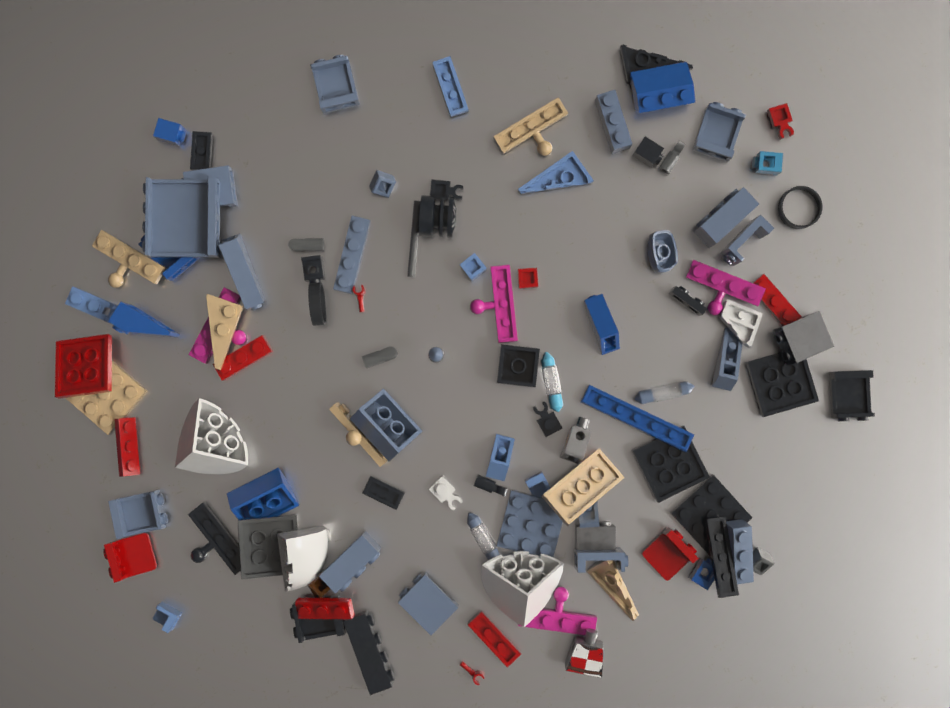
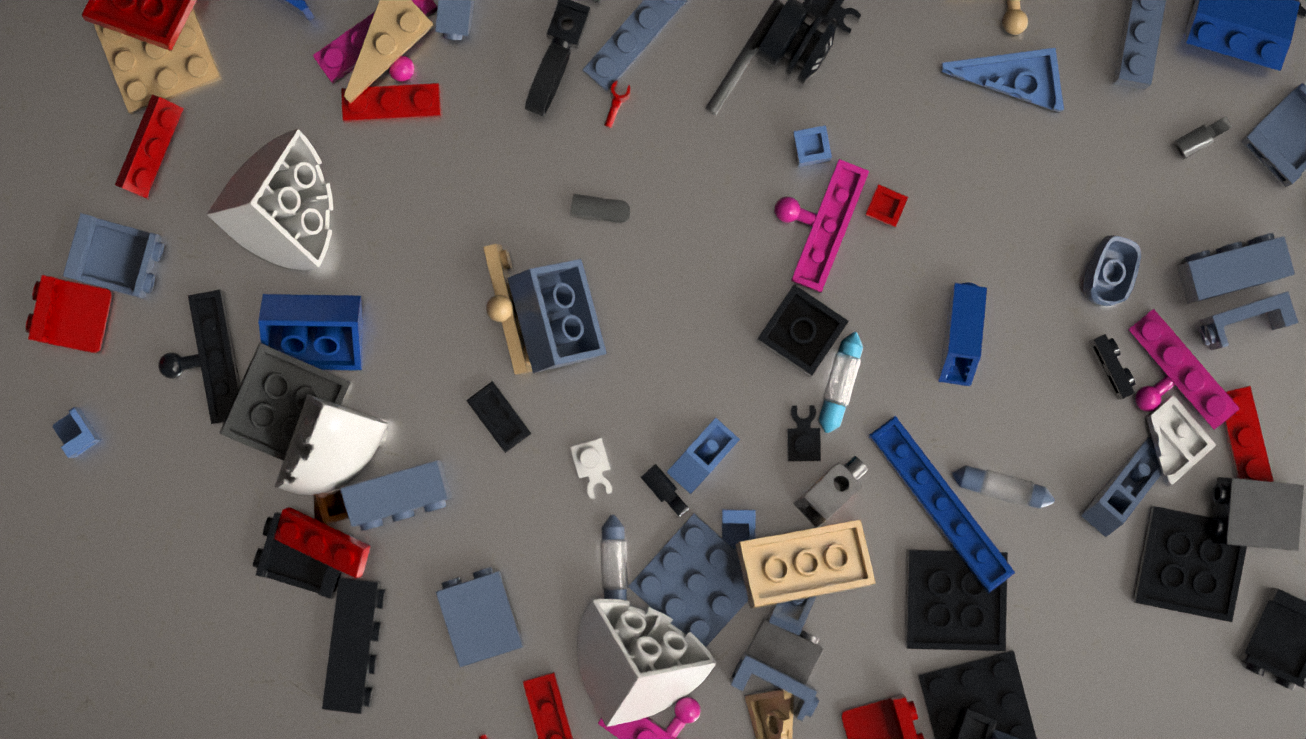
camera: 30 degrees right, 0 degrees up
sand blue piece [428,347,445,363] -> none
black brick [632,136,664,168] -> none

